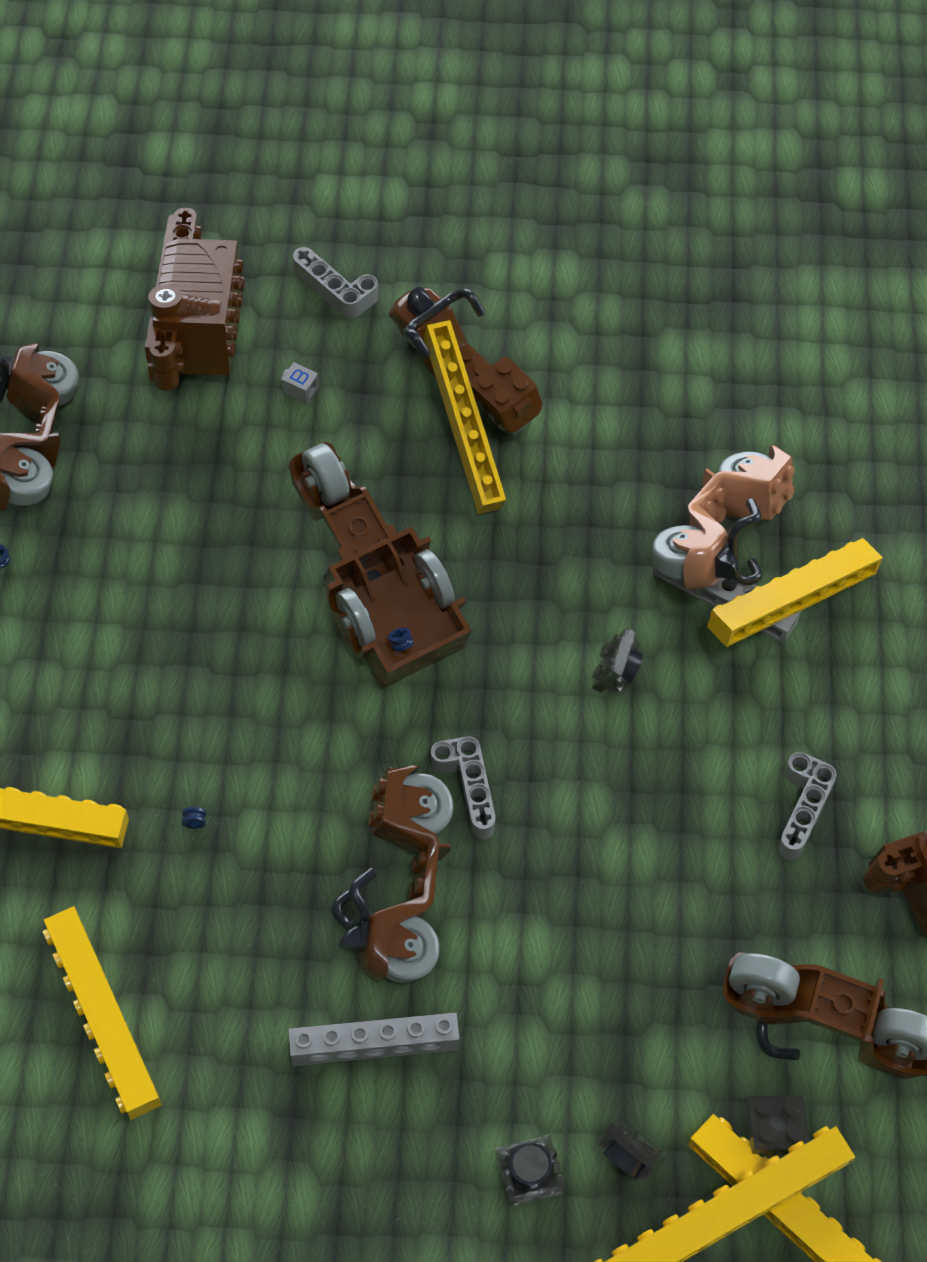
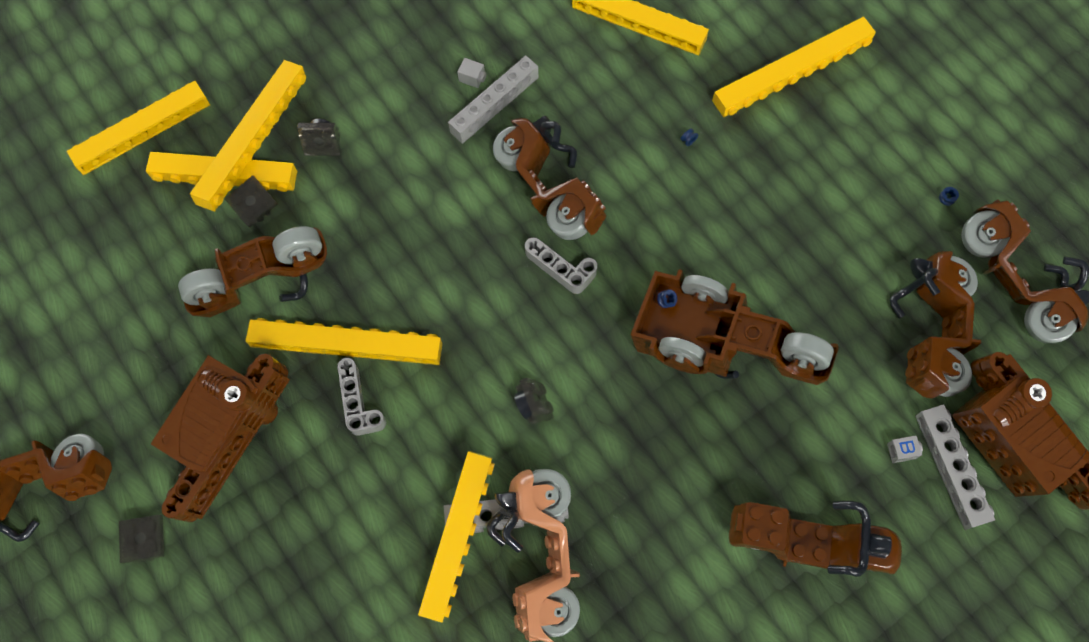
camera: 145 degrees right, 10 degrees up
light grey beam [293,247,378,318] -> none
yellow brick [423,320,506,514] -> none
piece [495,1134,565,1206] -> none
none -> yellow brick [246,318,442,365]
none -> light grey brick [457,58,486,88]
none -> reddish brown piece [890,251,981,398]
none -> light grey brick [915,405,995,530]

